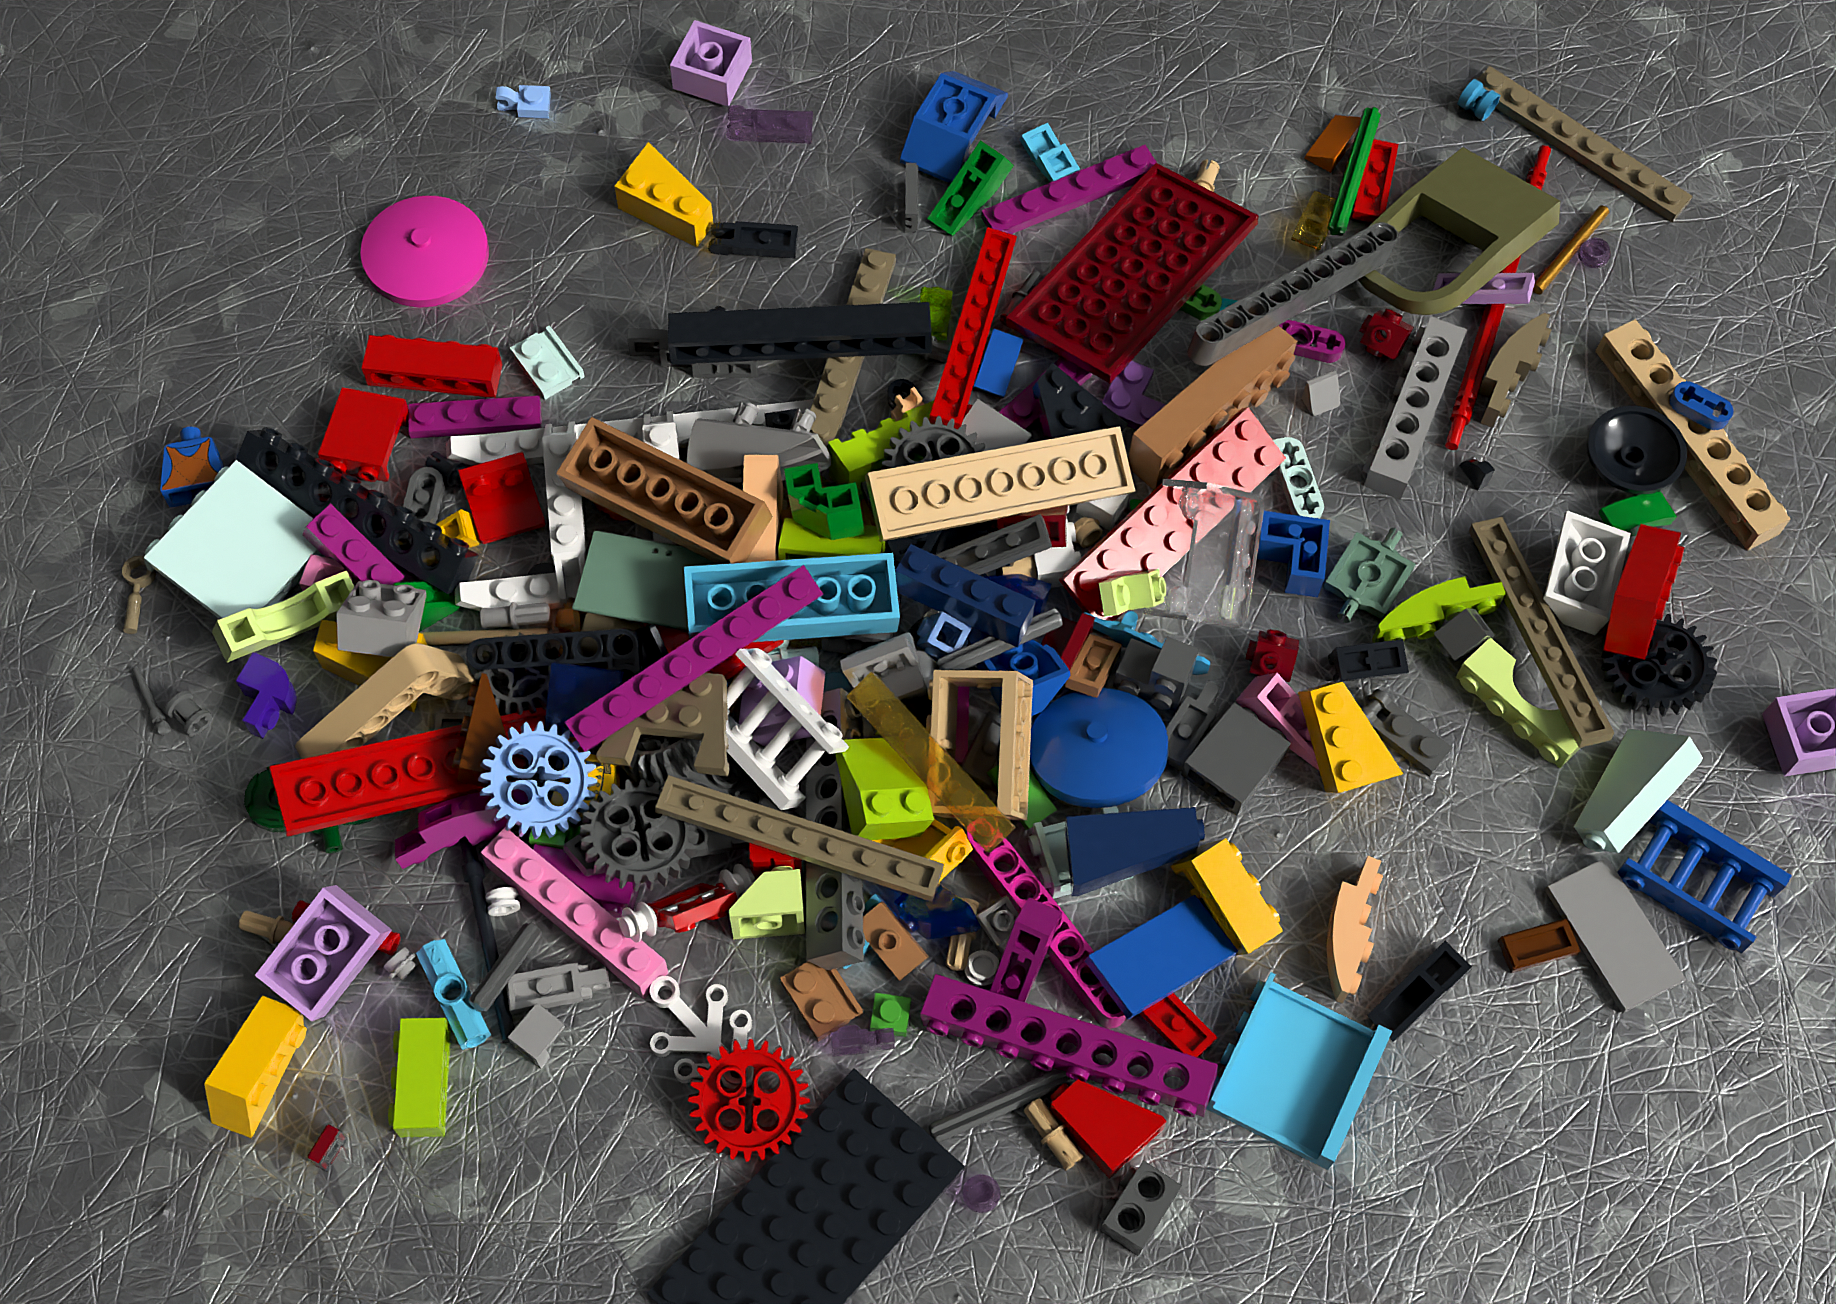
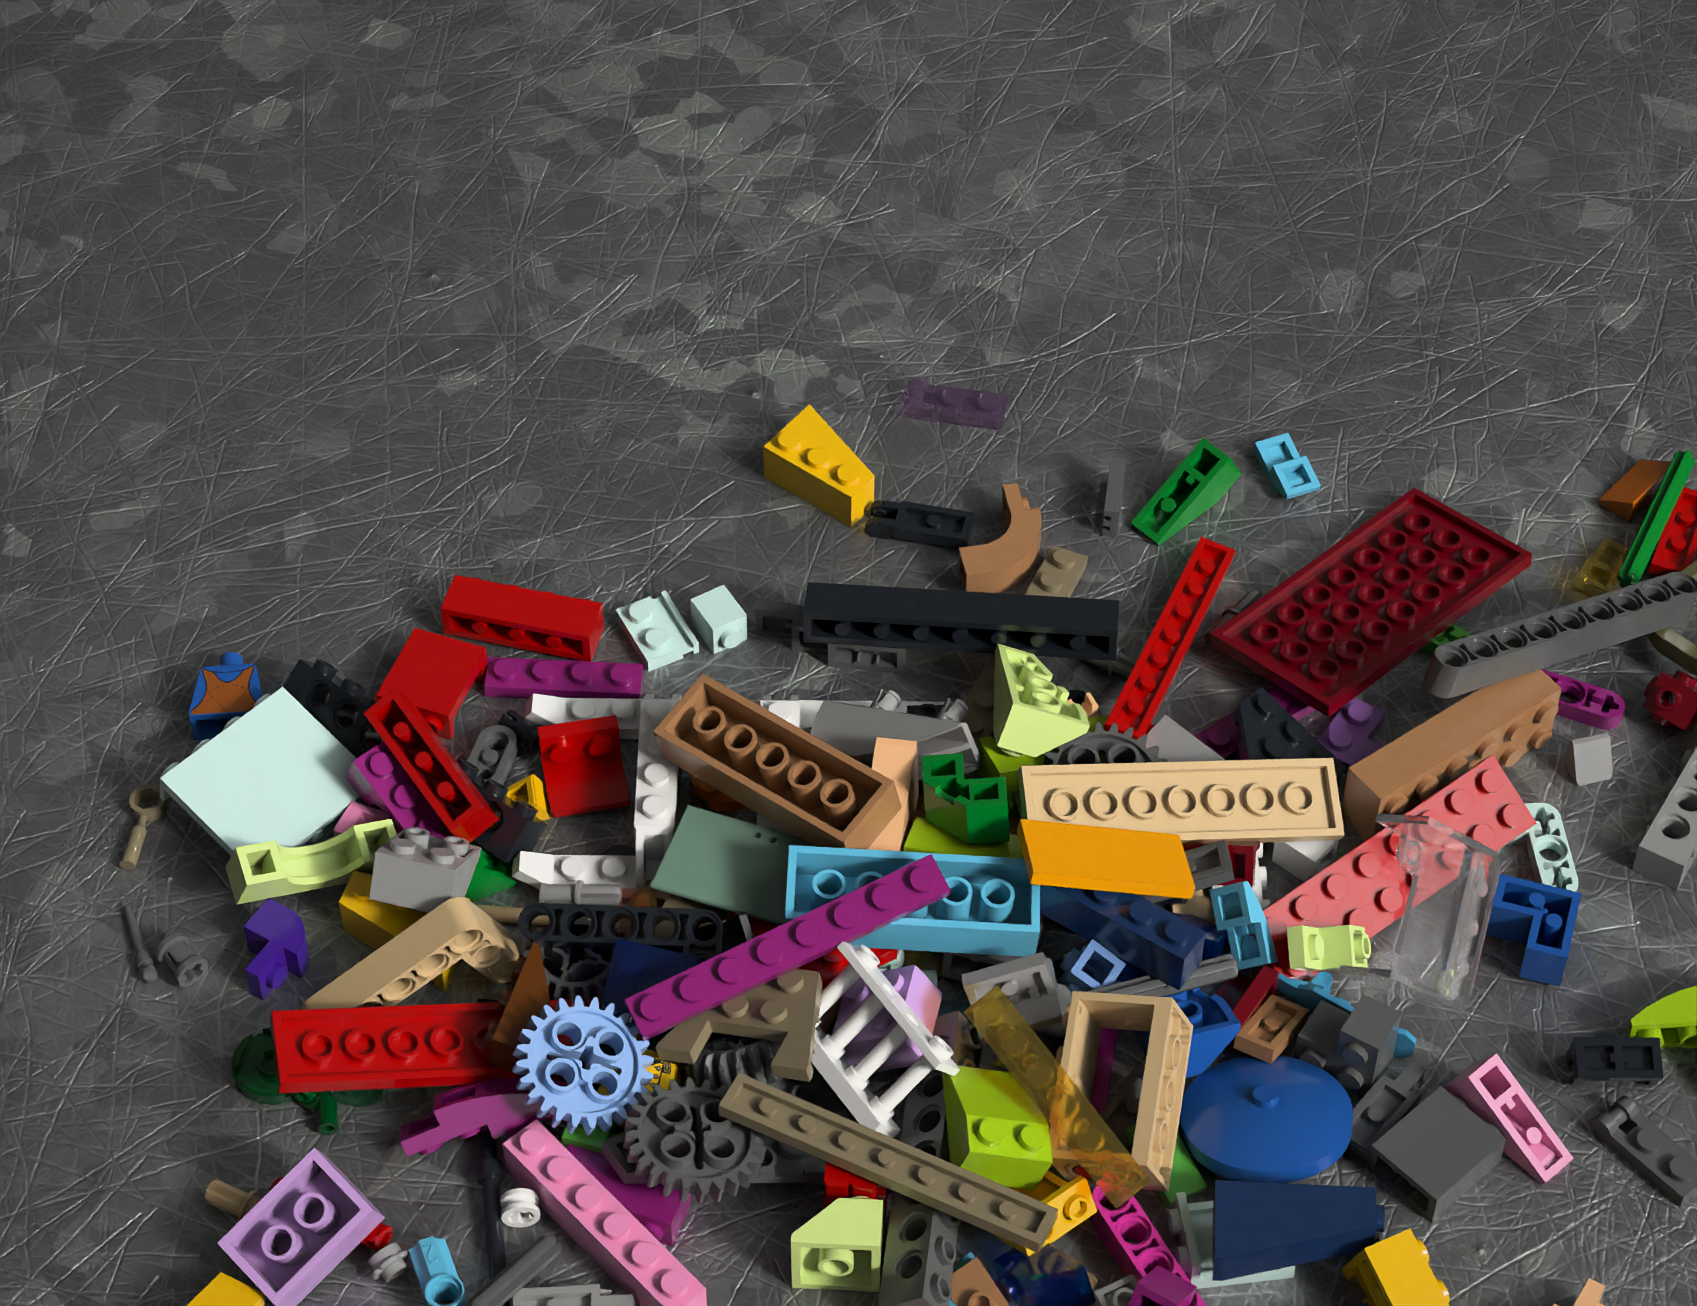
camera: 10 degrees right, 15 degrees down
dark pink dish [361,196,489,307] -> none
light blue plate [496,85,551,119] -> none
plate [619,864,755,943] -> none
lavender brick [670,20,752,107] -> none
blue slope [900,71,1008,184] -> none
clear neon green bracket [920,287,953,340] -> none
blue slope [973,328,1024,398] -> none
magenta plate [981,145,1157,234] -> none
tan plate [1074,517,1102,548] -> none
tan pin [1193,159,1220,192] -> none
dark red brick [1245,629,1299,682] -> none
yellow wedge [1298,682,1403,793] -> none
sand green plate [1323,528,1416,623] -> none
none -> red brick [364,688,499,844]
none -> light aqua brick [690,585,747,654]
none -> medium nougat arch [958,483,1042,593]
none -> yellowish green wedge [993,643,1090,757]
none -> light orange tile [1017,819,1195,899]
none -> medium azure slope [1210,881,1278,971]

